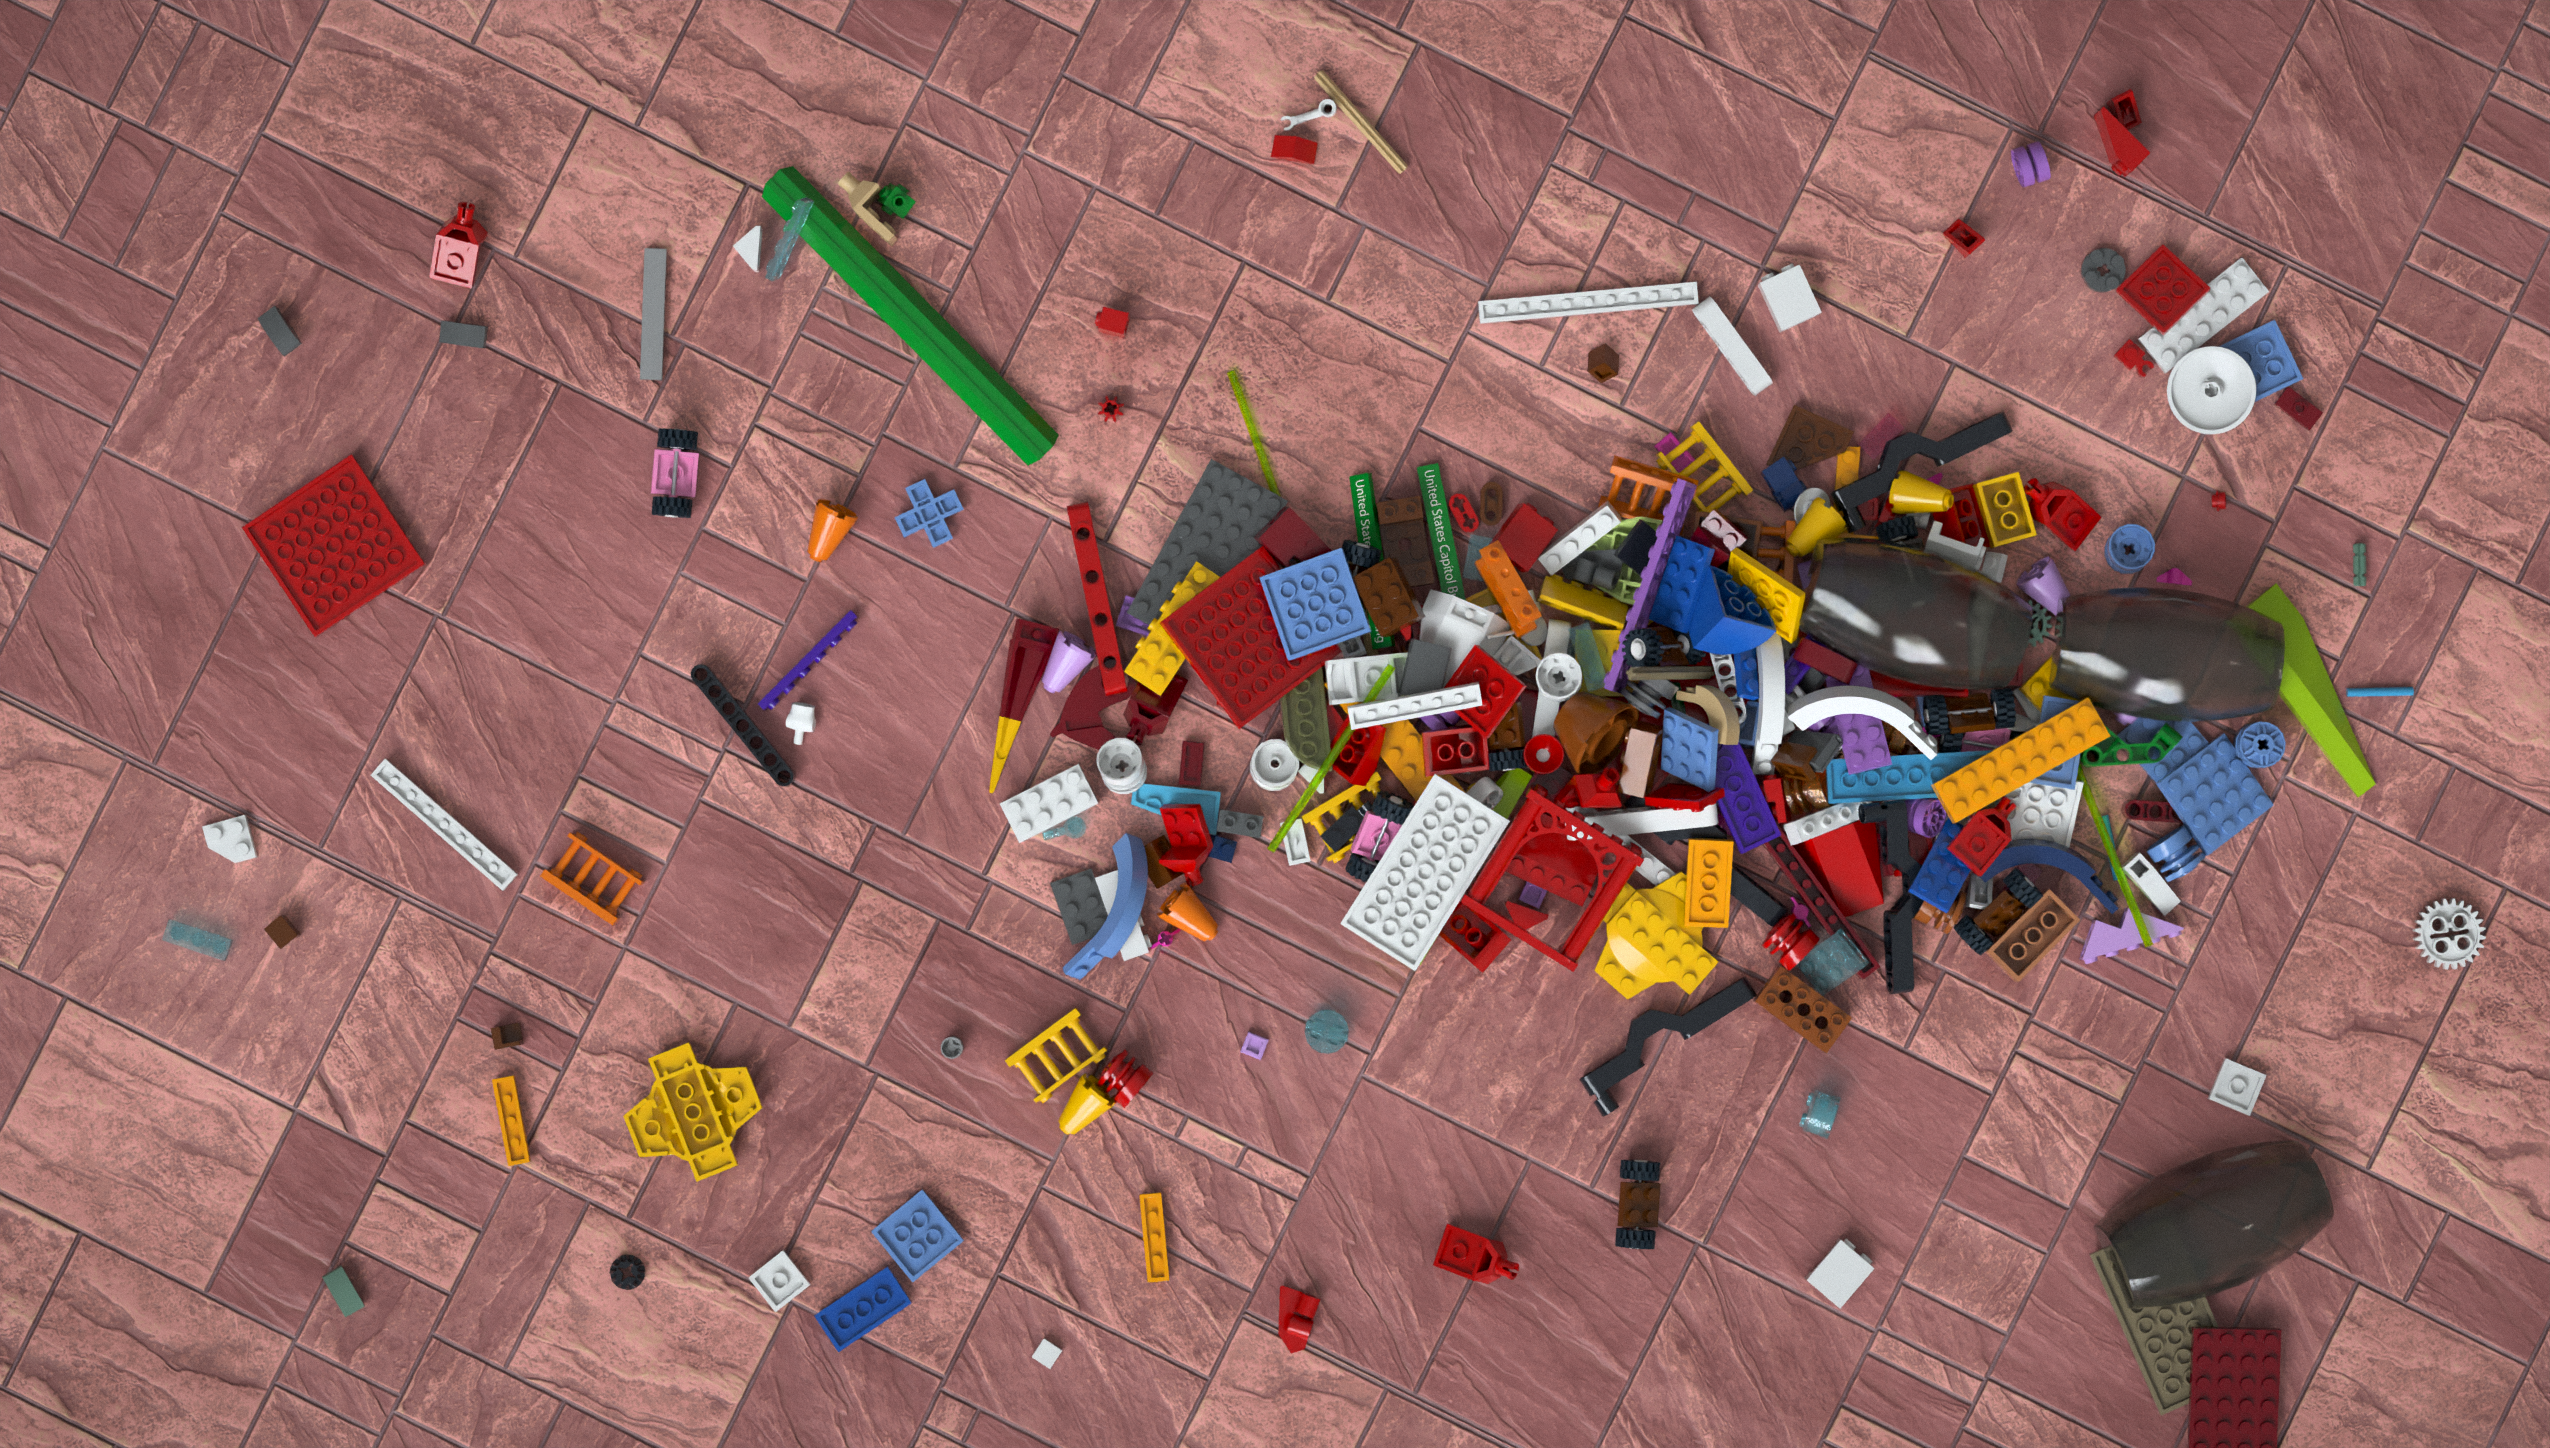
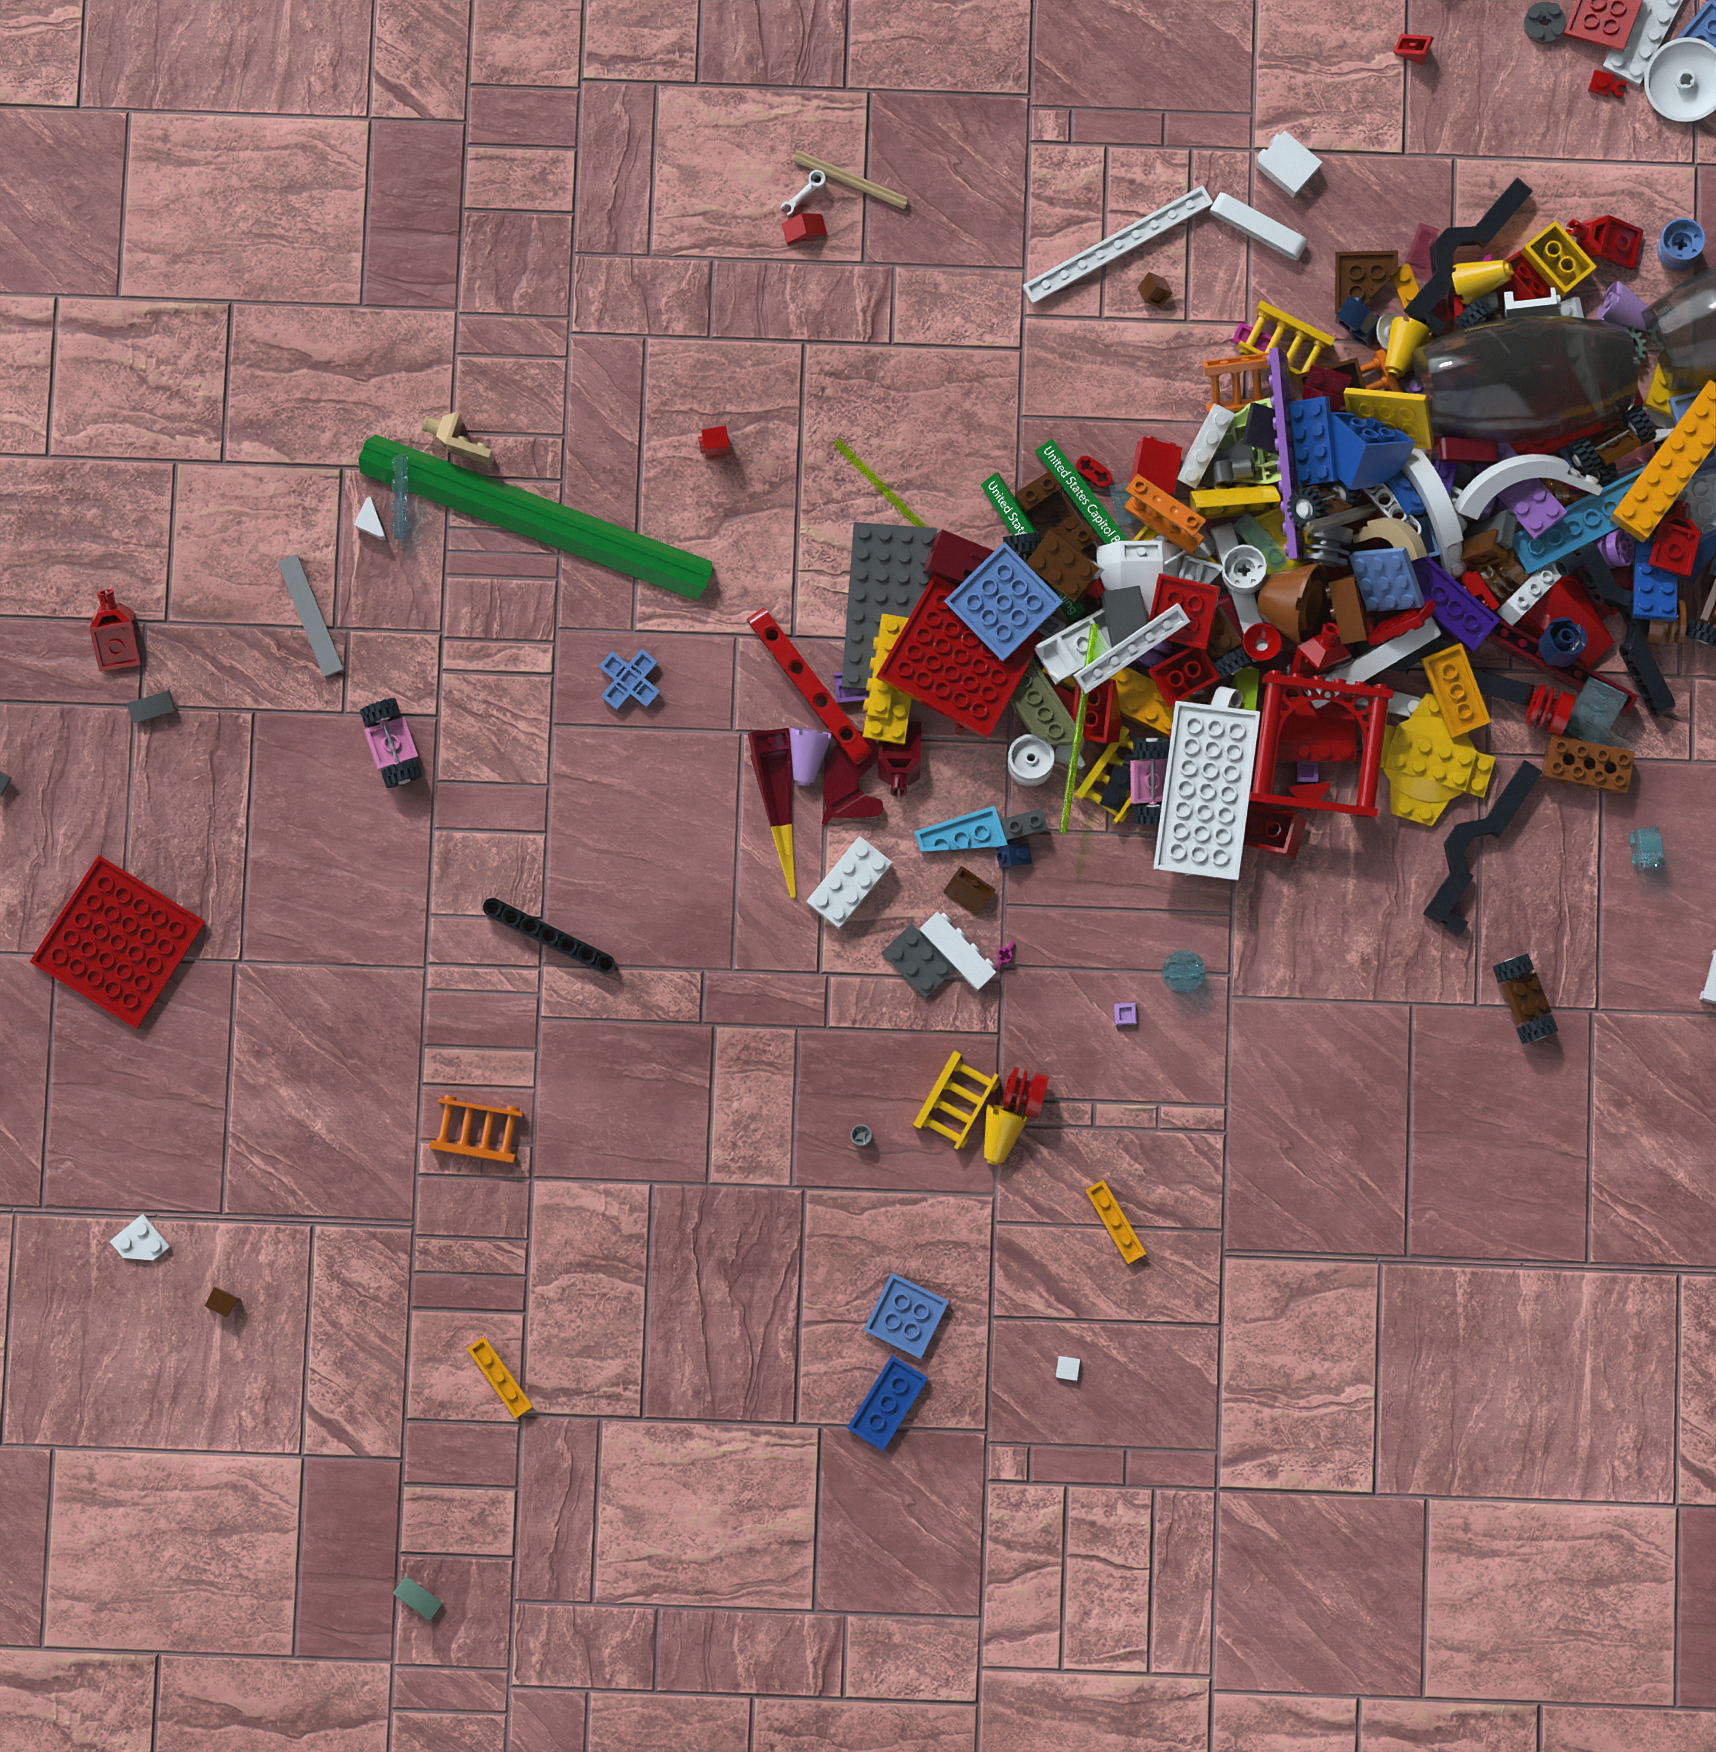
camera: 25 degrees left, 5 degrees down
clear light blue plate [162,919,233,961] -> none
white plate [371,759,518,891] -> none
reddish brown panel [491,1023,524,1050] -> none
black gear [609,1254,645,1290] -> none
yellow plate [623,1042,763,1182] -> none
white plate [749,1250,811,1312] -> none
dark purple plate [758,610,858,711] -> none
white piece [786,702,816,745] -> none
orange cone [807,498,858,562] -> none
green brick [877,183,916,219] -> none
clear light blue plate [1042,817,1086,840] -> none
medium blue arch [1063,833,1148,980] -> none
white wheel [1096,738,1148,794] -> none
red gear [1098,396,1124,423] -> none
orange cone [1157,882,1218,941] -> none
red plate [1159,804,1214,886] -> none
dark red plate [1179,741,1205,786] -> none
red panel [1278,1285,1321,1354] -> none
white plate [1280,818,1311,866] -> none
red plate [1433,1224,1519,1284] -> none
reddish brown plate [1480,482,1503,526] -> none
dark pink piece [1790,896,1811,928] -> none
white slope [1965,873,1993,910] -> none
none -> dark blue brick [1538,617,1587,667]

